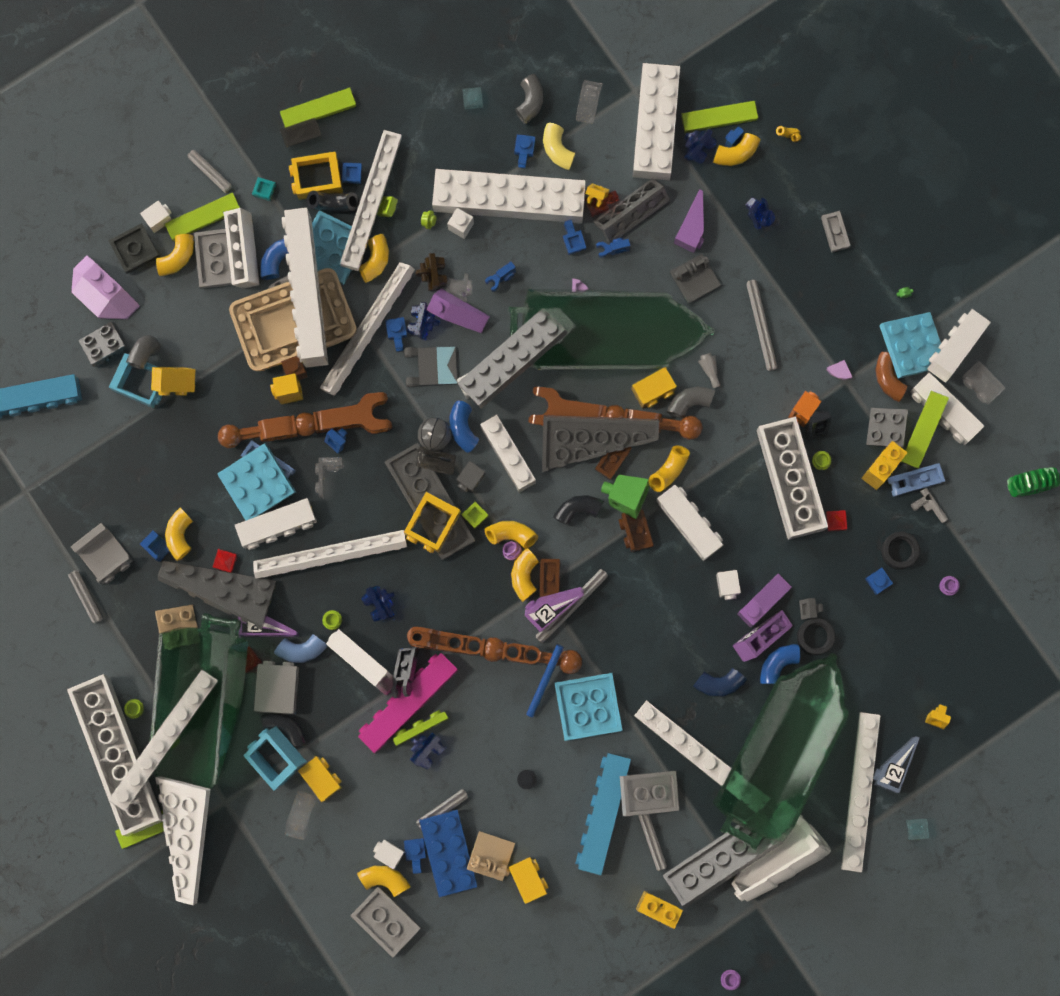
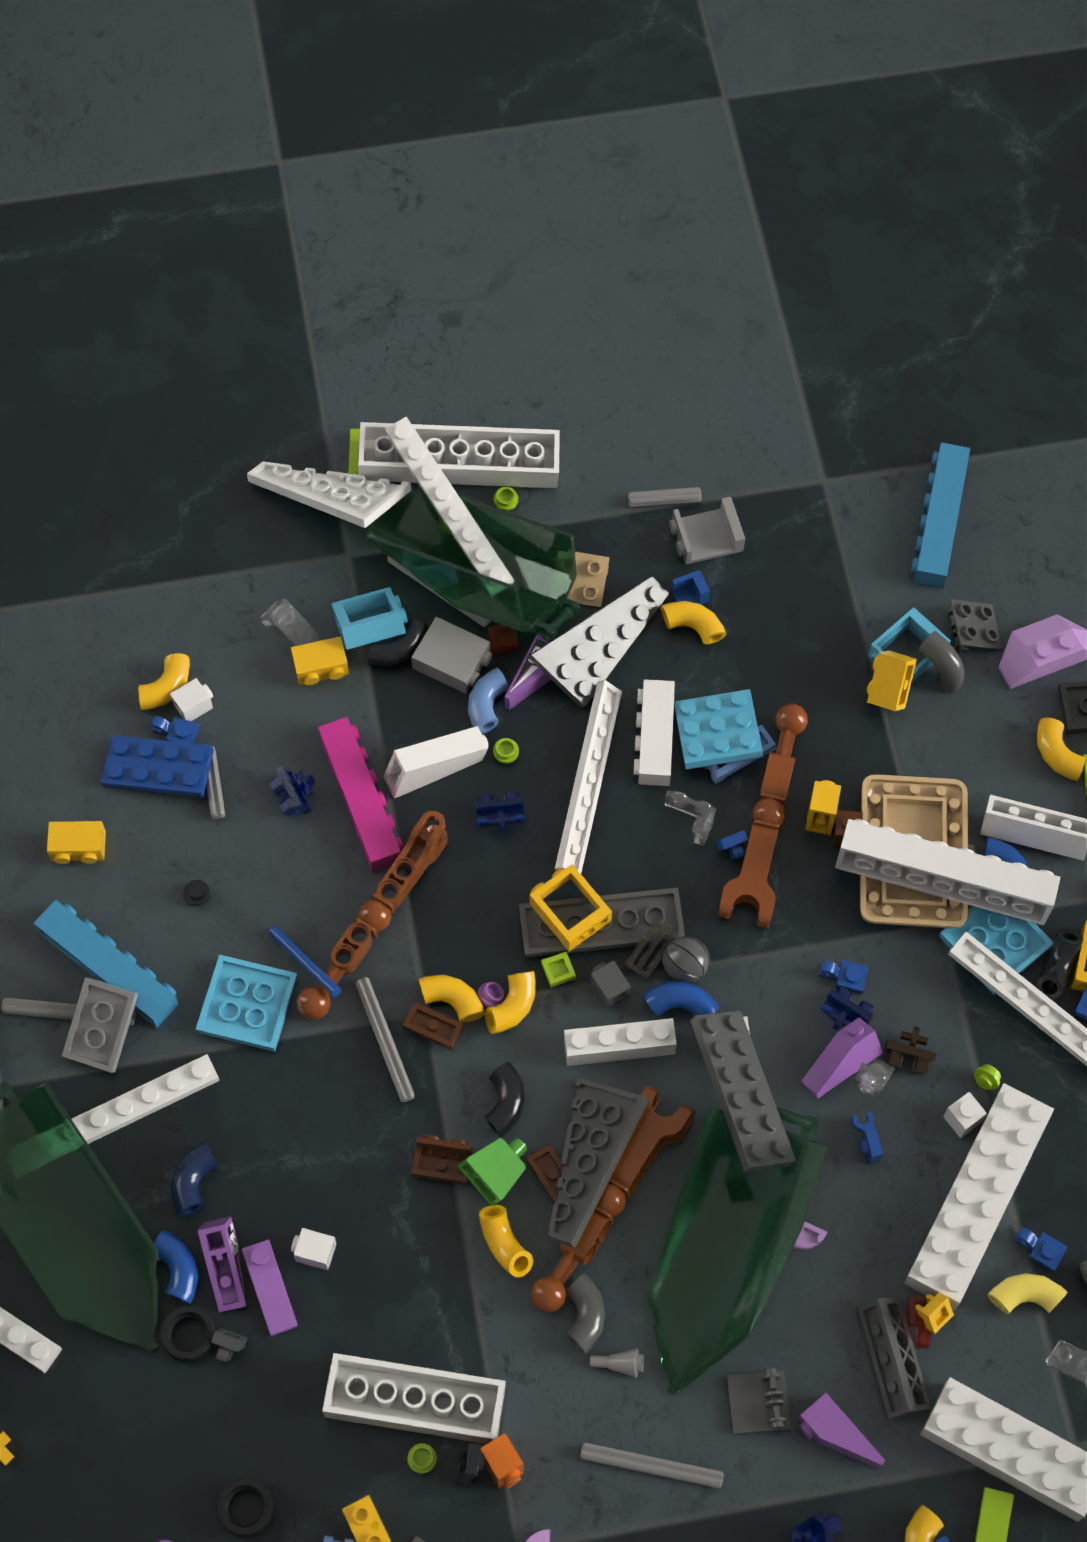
camera: 110 degrees right, 15 degrees down
light grey plate [194,229,232,289] -> none
red tile [213,549,237,573] -> none
white plate [320,263,415,396] -> none
light grey plate [351,886,421,957] -> none
yellow cylinder [359,234,389,283] -> none
lime plate [377,196,398,217] -> none
black hinge [391,647,419,698] -> none
lime tile [393,710,449,746] -> none
dark grey flag [404,347,457,387] -> none
tan hinge [467,831,515,881] -> none
medium lavender slope [525,587,584,632] -> none
blue plate [563,220,586,255] -> none
blue plate [596,238,630,258] -> none
yellow brick [631,367,677,408] -> none
white brick [656,485,723,561] -> none
clear blue hips [684,128,717,164] -> none
red tile [826,510,847,531] -> none
blue plate [865,568,893,594] -> none

